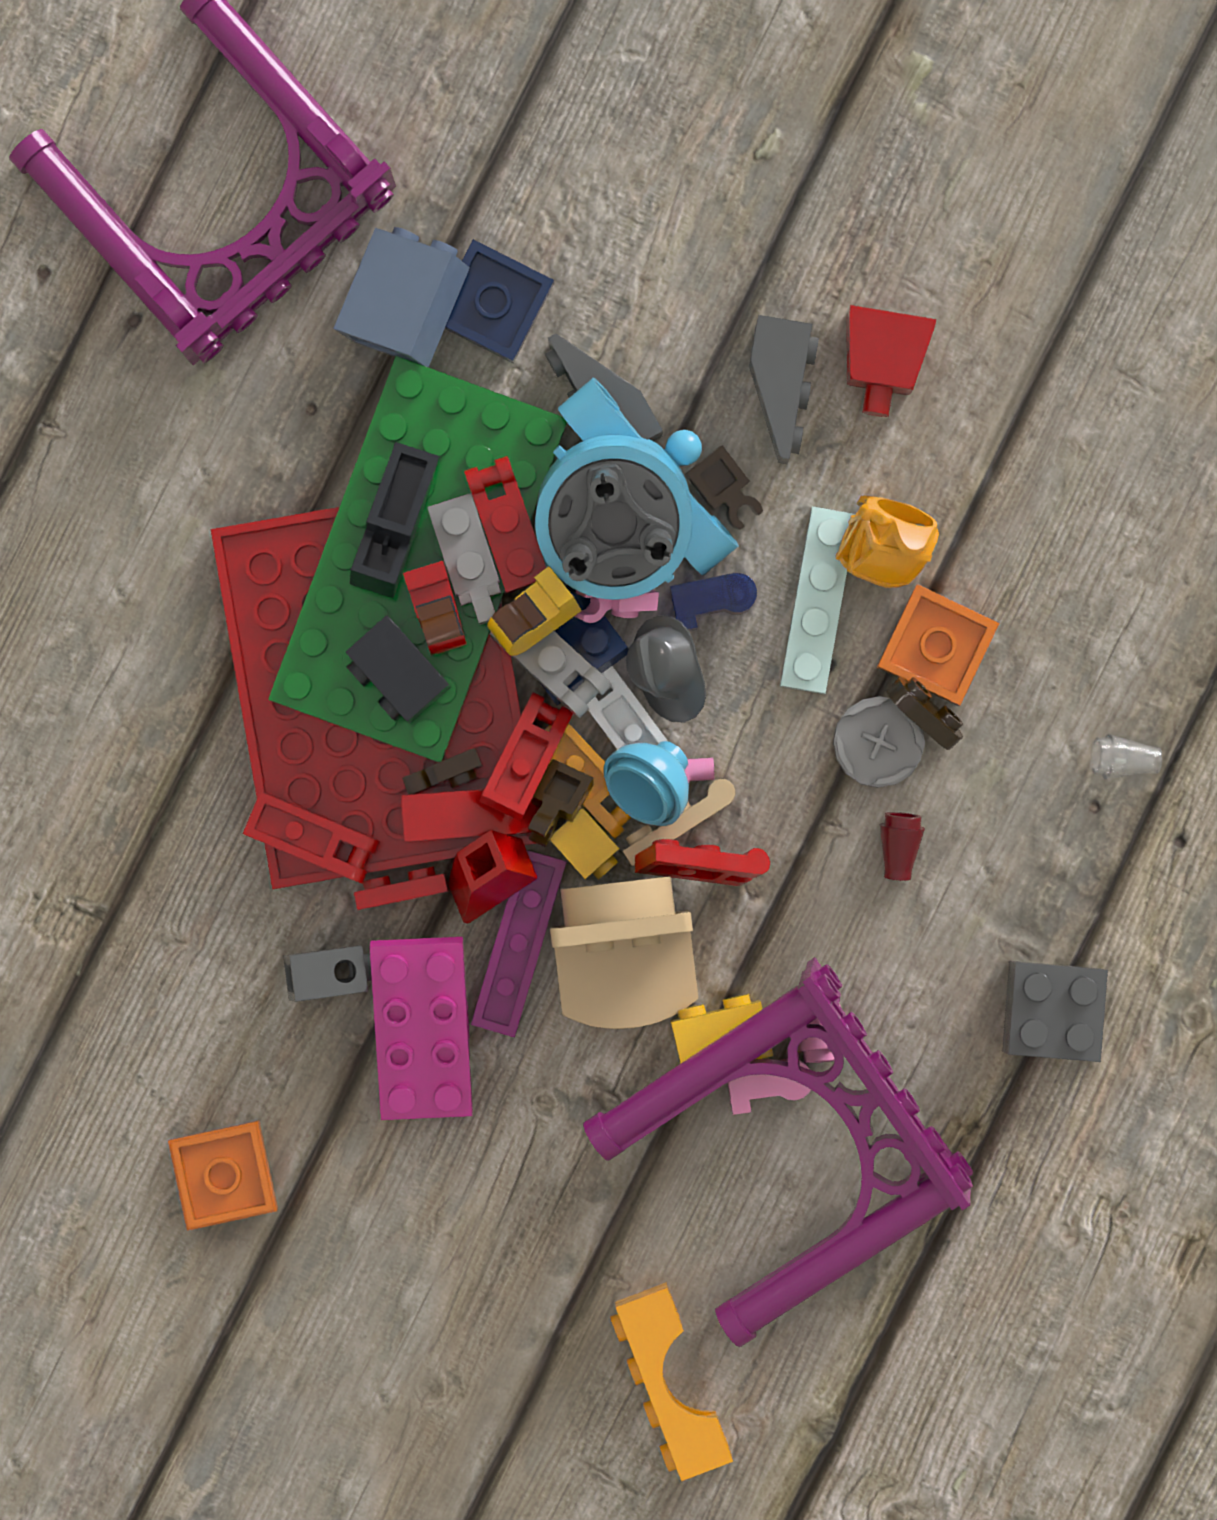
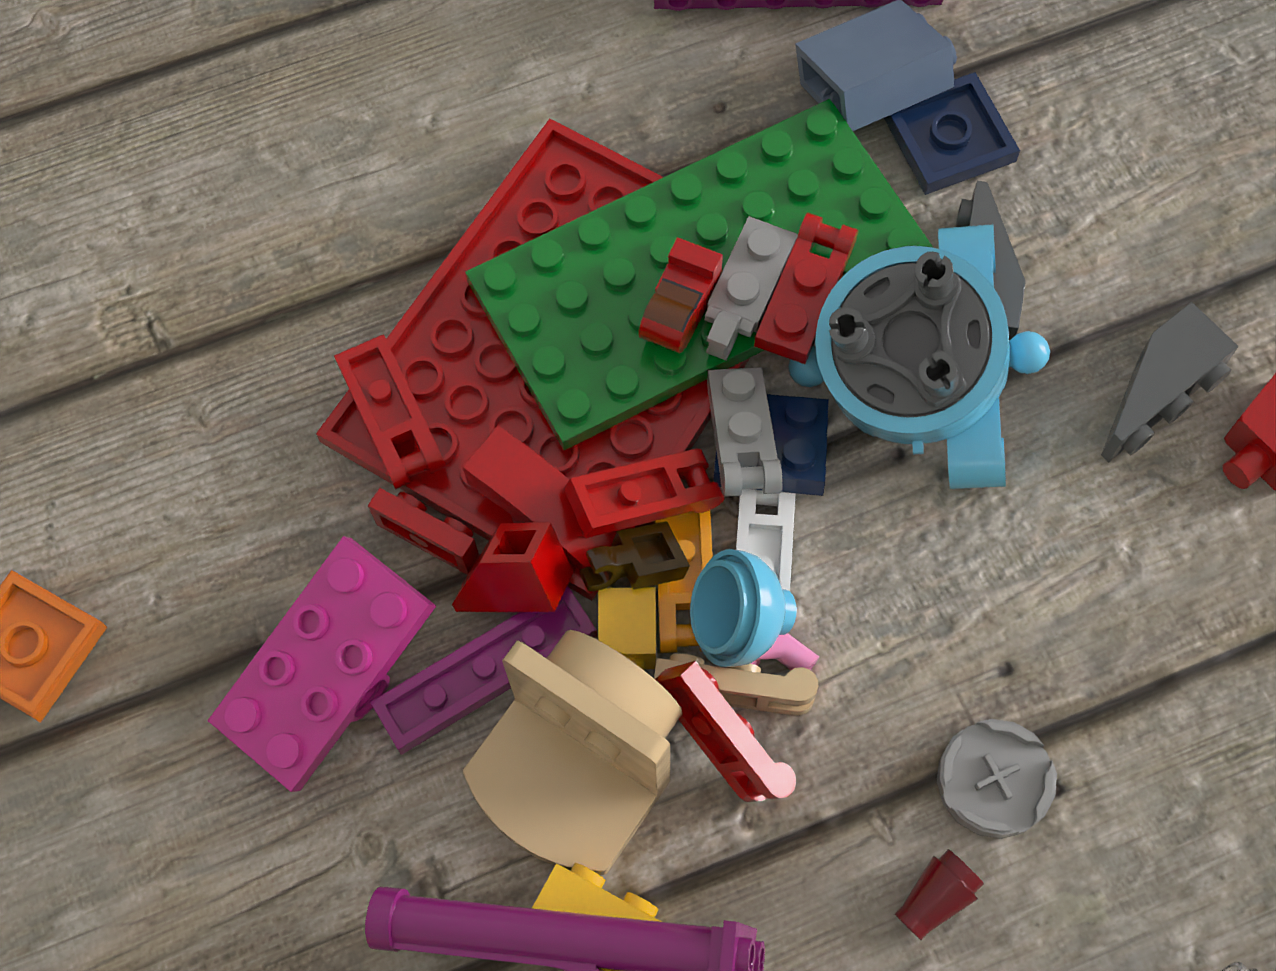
camera: 45 degrees right, 20 degrees down
dark grey torso [283,945,372,1002] -> none
black brick [346,615,451,724] -> none
black slope [350,442,439,599] -> none
dark brown plate [402,748,483,795] -> none
yellow leg [487,566,582,656] -> none
bright pink plate [574,590,659,623] -> none
dark grey piece [626,616,706,723] -> none
clear blue leg [670,573,757,632] -> none
dark brown plate [685,445,763,530] -> none
light aqua plate [780,506,855,694] -> none
light orange piece [836,496,939,588] -> none
orange plate [877,584,1000,706] -> none
dark brown plate [886,677,963,750] -> none

